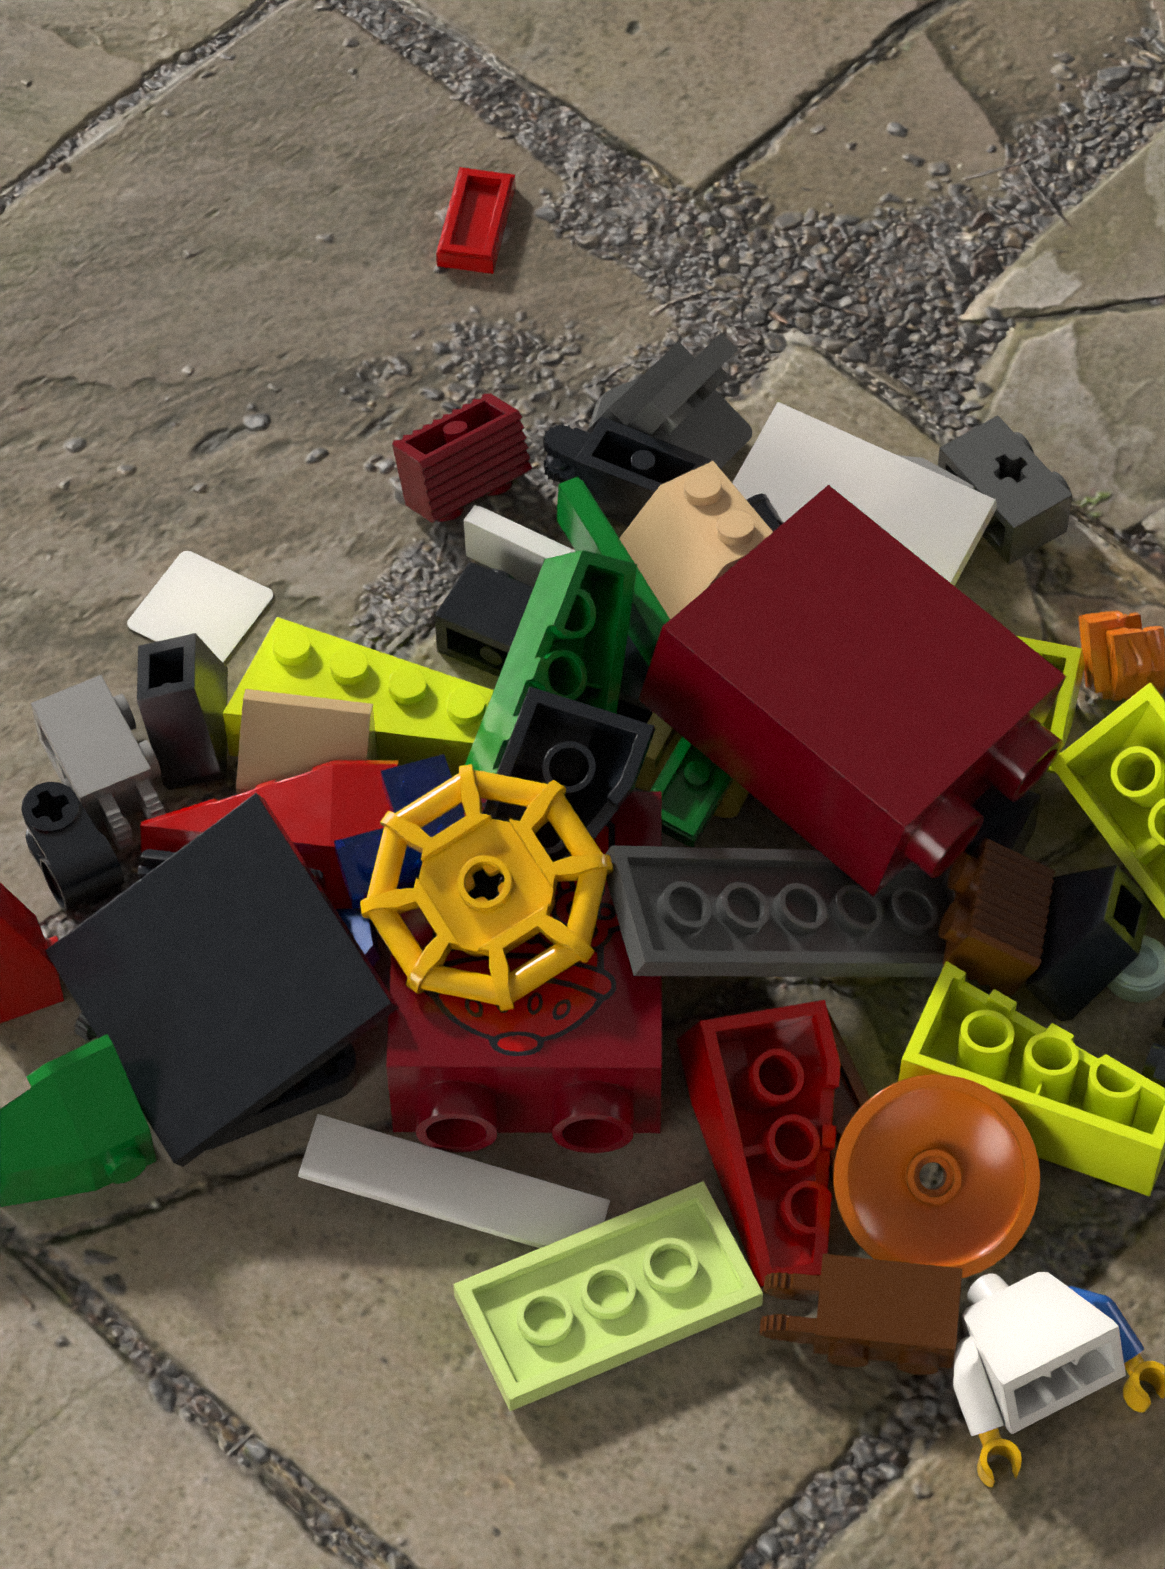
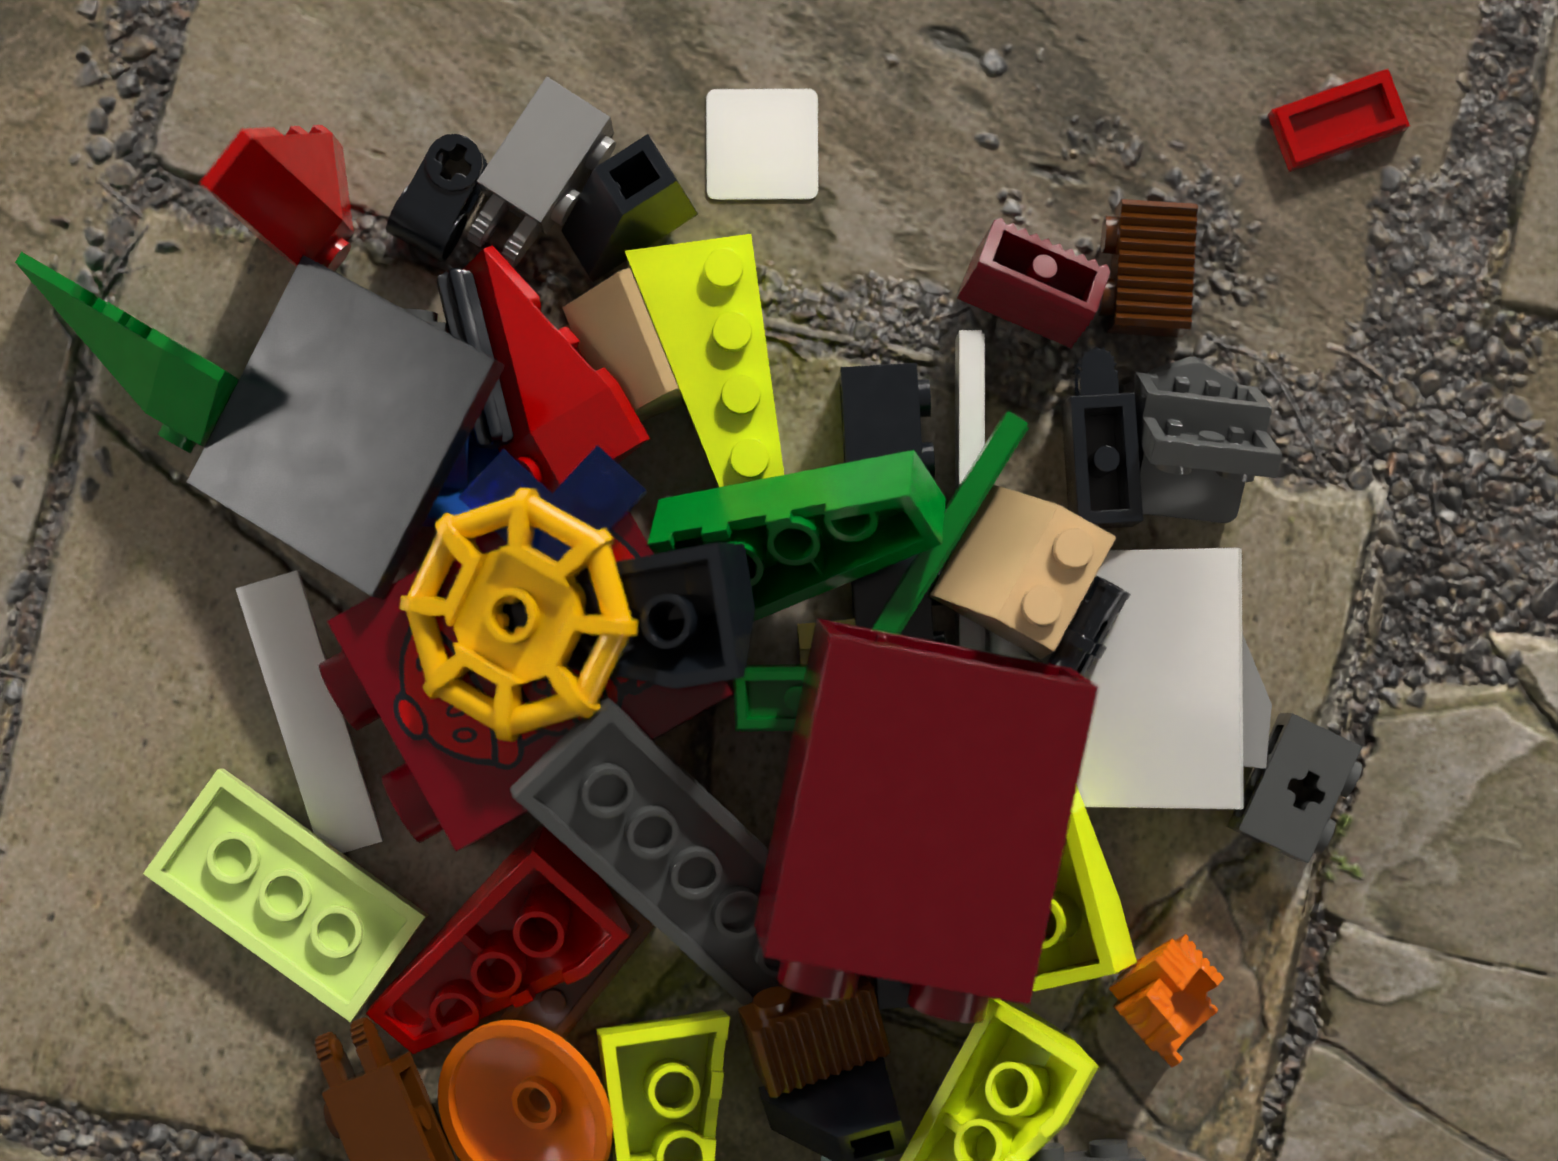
camera: 55 degrees right, 30 degrees up
none -> reddish brown brick [1098,199,1198,338]

